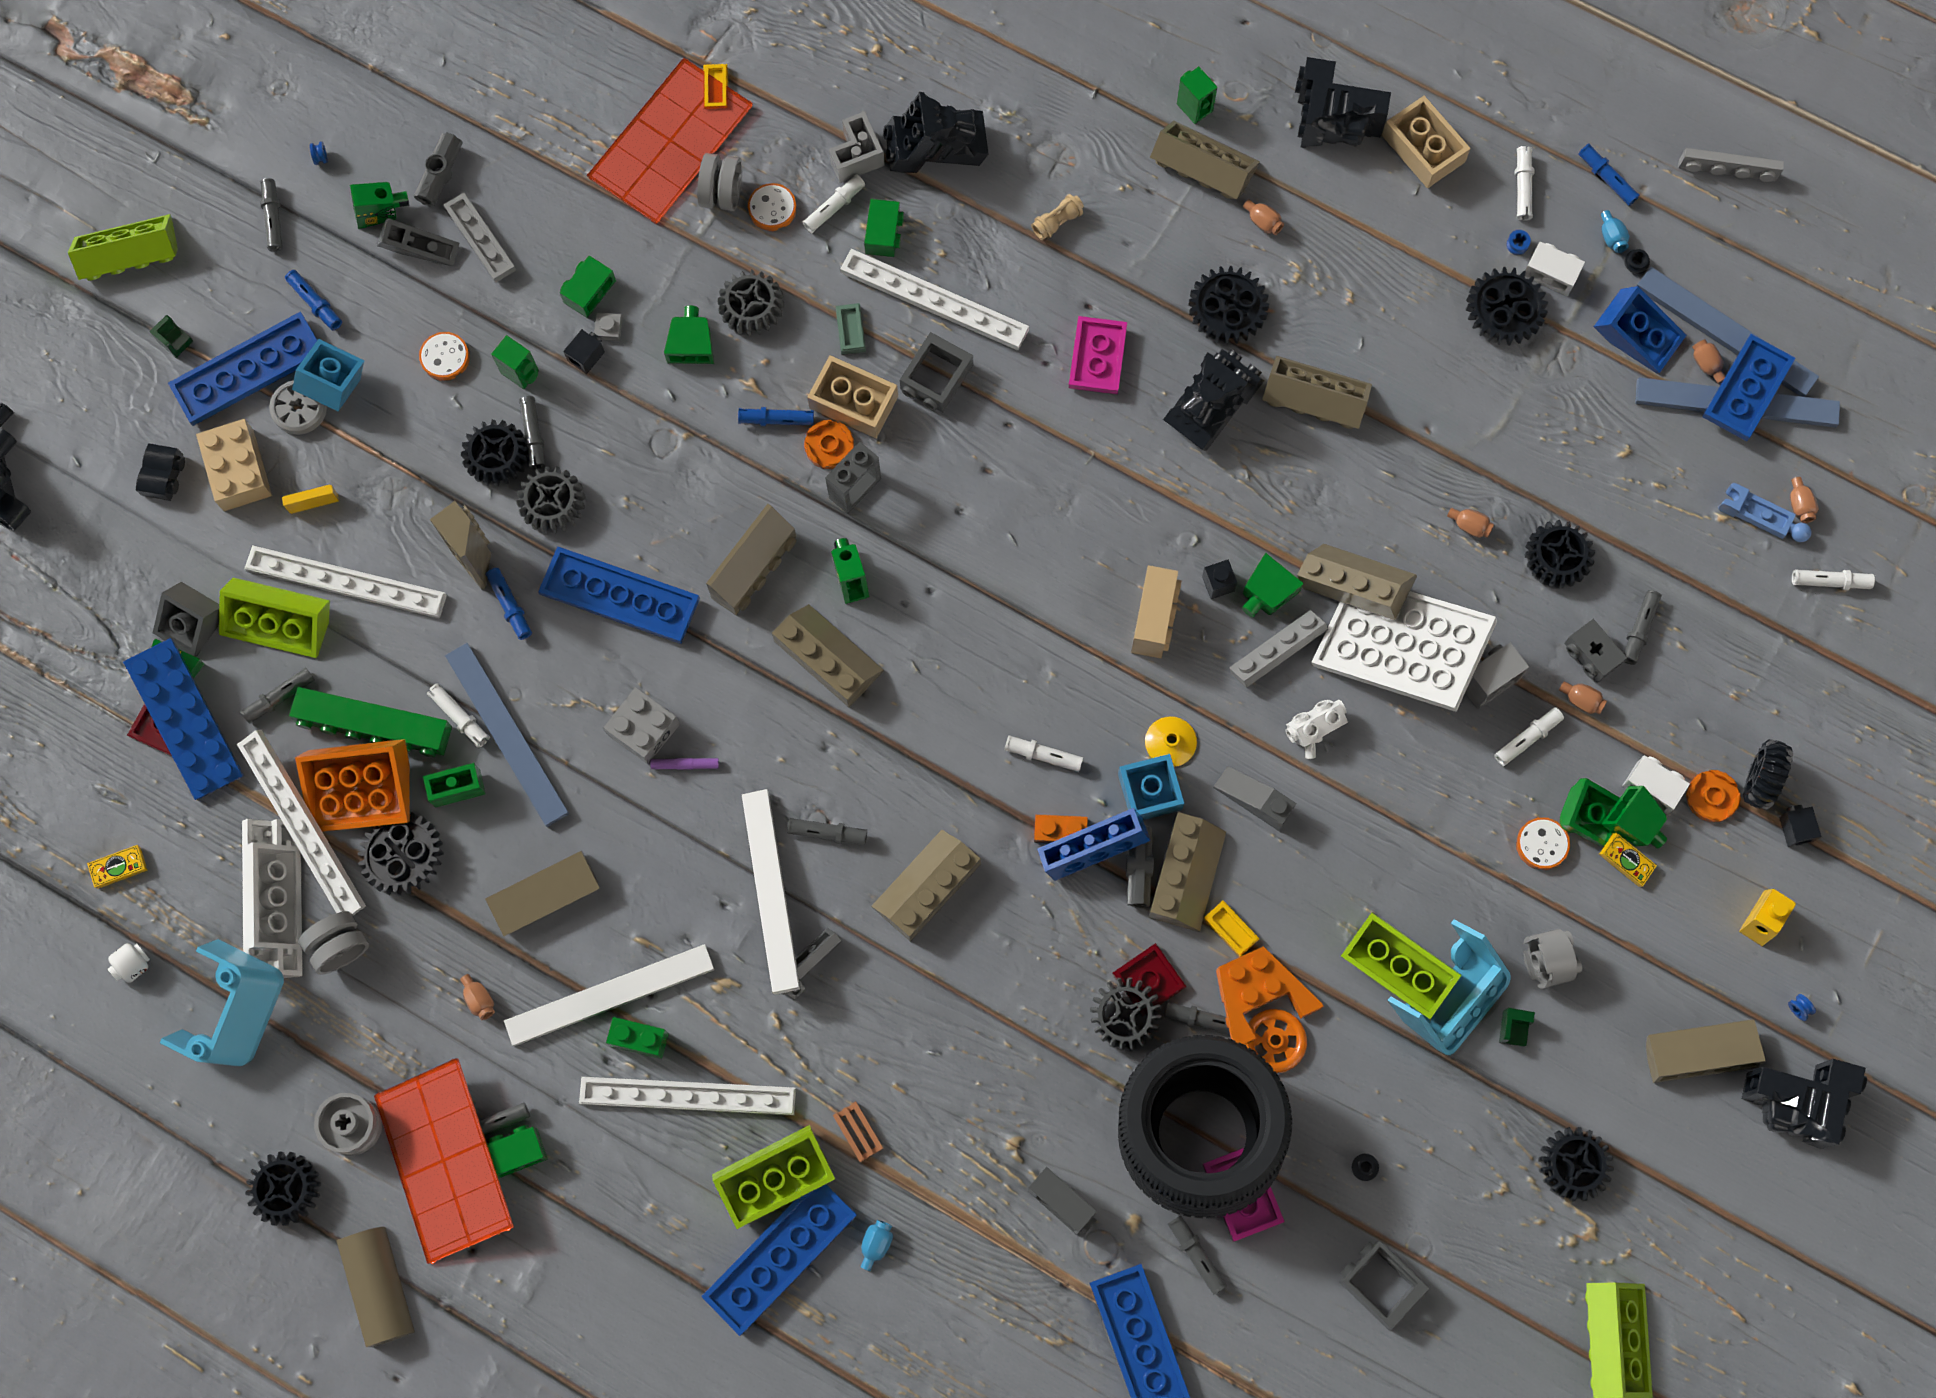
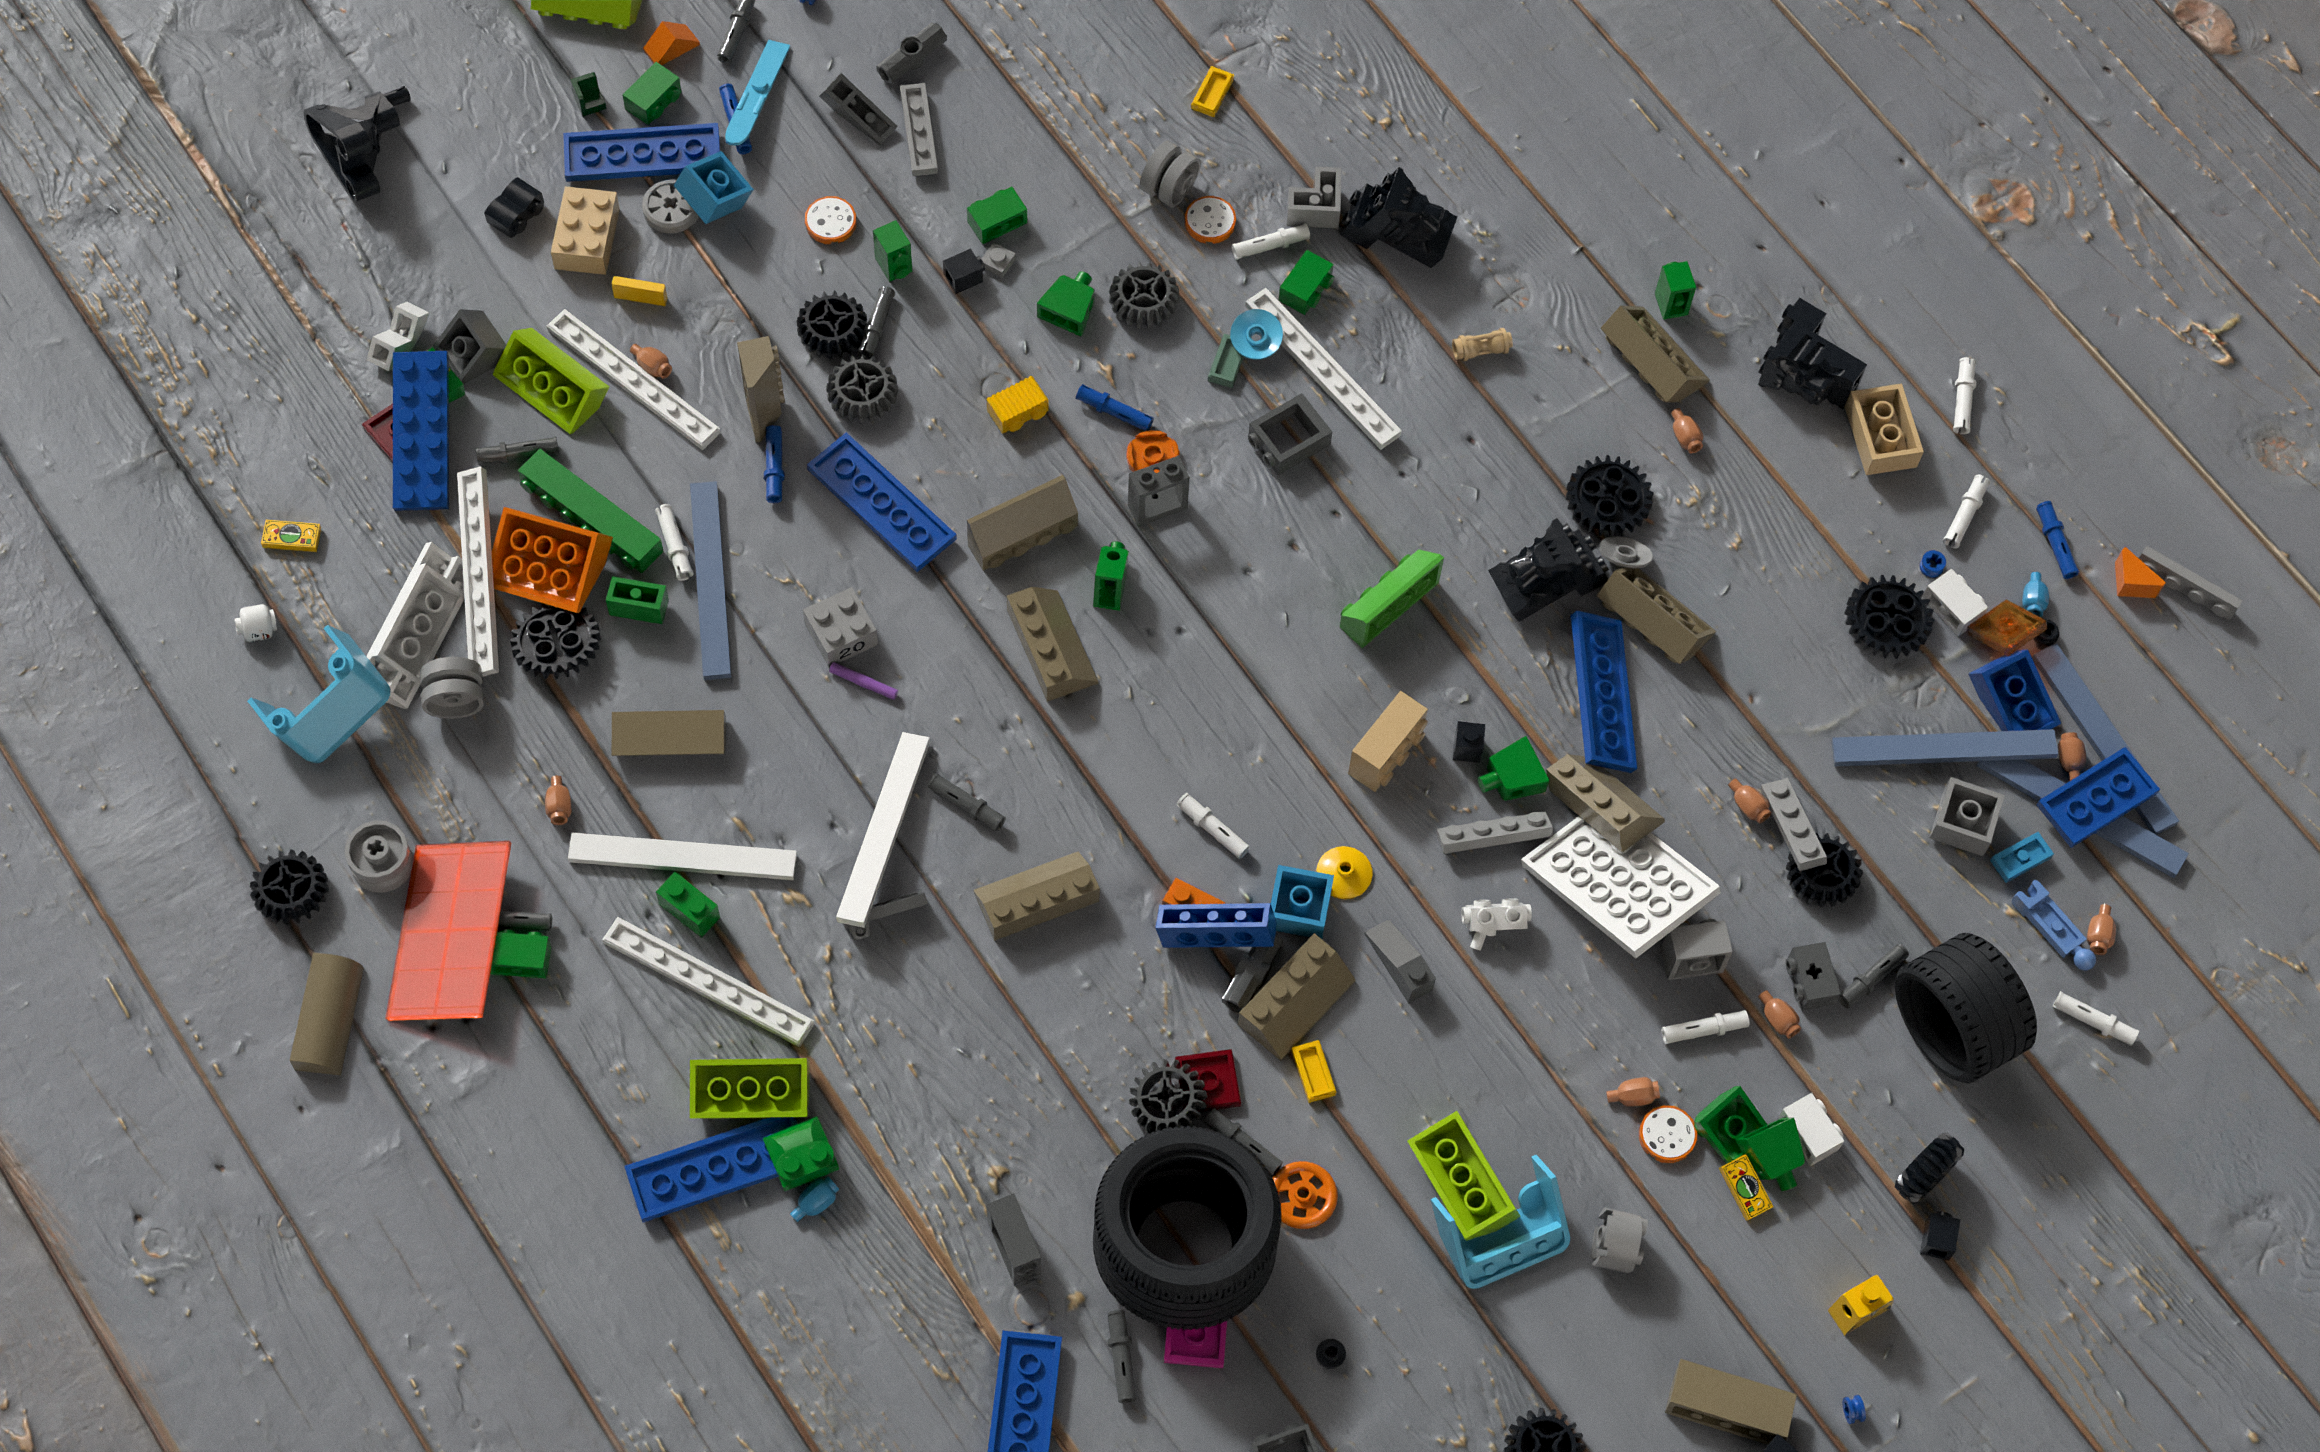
camera: 20 degrees right, 10 degrees down
green torso [350,182,409,229] -> none
clear red piece [587,57,753,224] -> none
tan brick [807,355,898,439] -> none
nougat tile [833,1101,883,1163] -> none
dark pink plate [1068,316,1127,395] -> none
orange wing [1216,946,1324,1045] -> none
dark green panel [1499,1008,1535,1047] -> none
orange tile [1686,770,1741,822] -> none
none -> white brick [366,302,429,371]
none -> green brick [622,62,682,125]
none -> nougat plant [630,344,672,379]
none -> orange slope [643,21,700,65]
none -> medium azure piece [725,40,790,146]
none -> green slope [763,1117,839,1192]
none -> yellow brick [986,376,1049,434]
none -> medium azure dish [1230,309,1283,360]
none -> bright green slope [1340,549,1444,649]
none -> blue plate [1571,611,1637,773]
none -> light grey dish [1599,536,1653,568]
none -> nougat plant [1606,1077,1660,1107]
none -> light grey plate [1761,778,1827,871]
none -> sand blue tile [1831,729,2058,767]
none -> black tyre [1895,933,2037,1084]
none -> light grey brick [1929,777,2005,856]
none -> white pin [1953,357,1977,434]
none -> clear orange plate [1967,599,2047,656]
none -> dark azure plate [1990,832,2054,883]
none -> orange slope [2115,547,2166,598]

